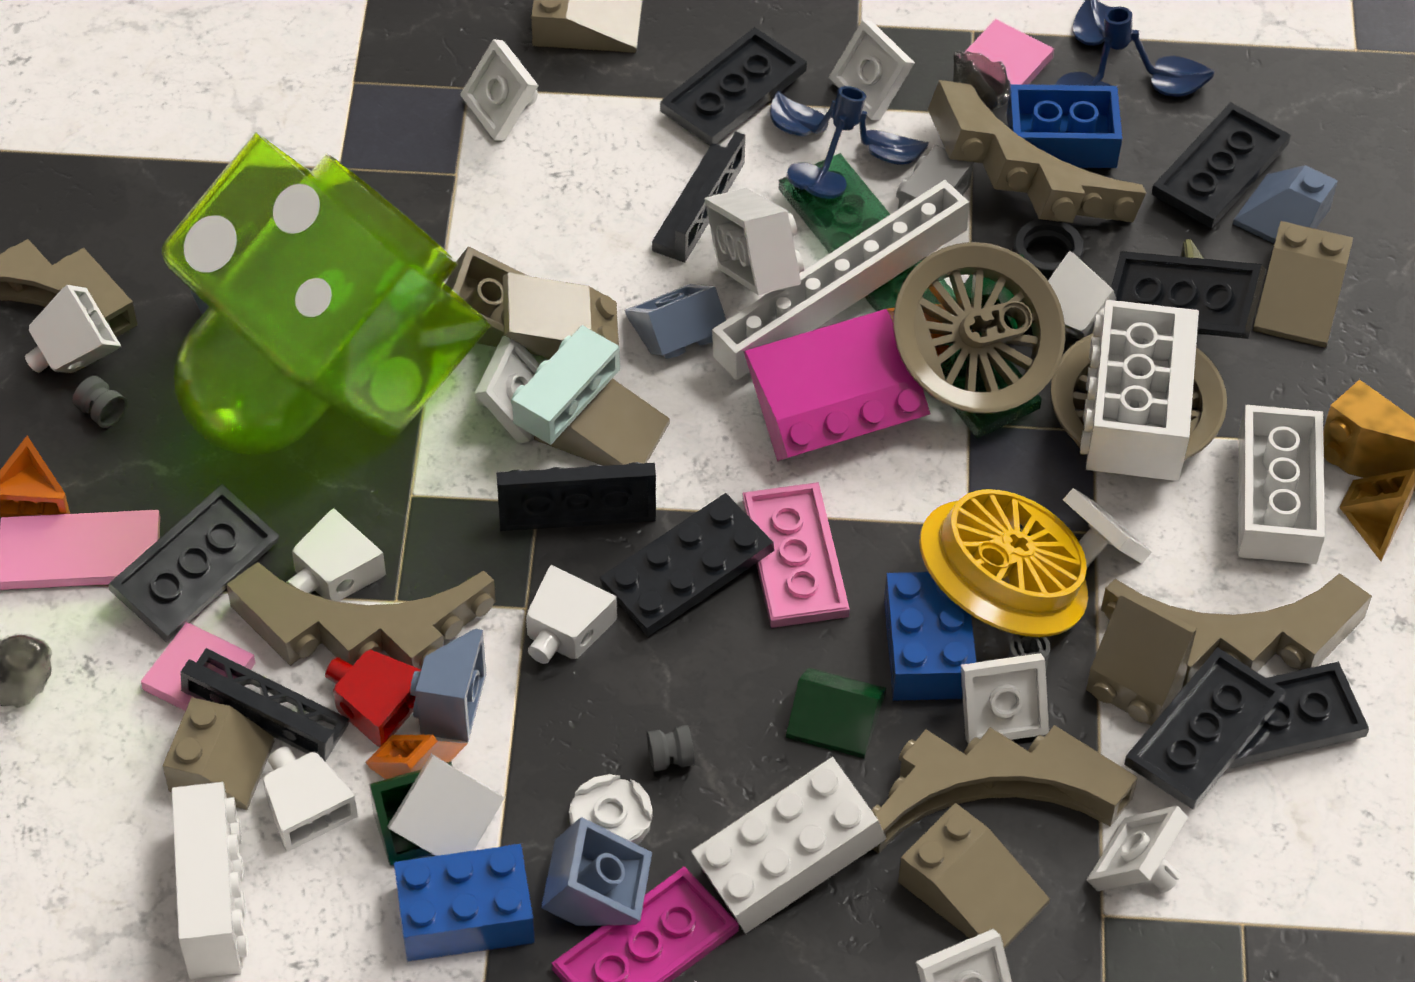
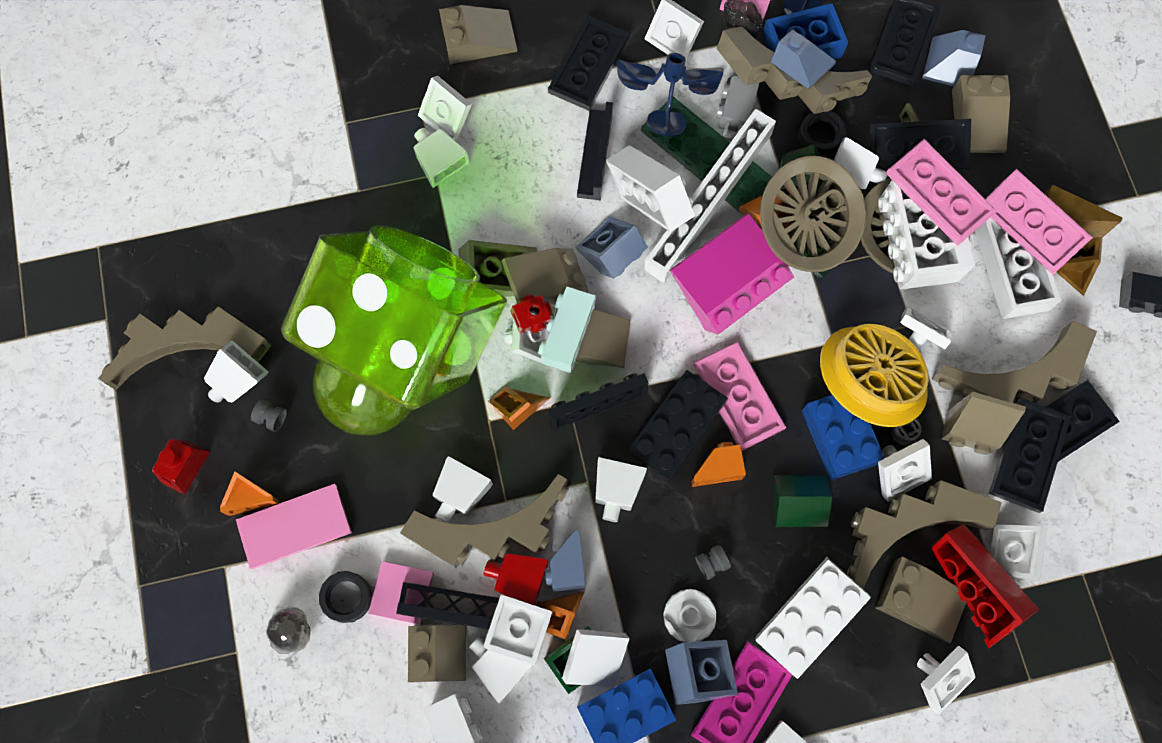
camera: 15 degrees left, 20 degrees up
black plate [108,484,279,642] -> none
none -> black tyre [319,571,372,623]
none -> torso [413,128,469,188]
none -> white tile [483,595,552,665]
none -> orange slope [488,385,550,430]
none -> red brick [510,294,552,334]
none -> orange slope [691,442,746,487]
none -> sand blue slope [771,29,836,89]
none -> bright pink tile [886,139,997,246]
none -> red wedge [932,524,1039,648]
none -> bright pink tile [986,169,1093,275]

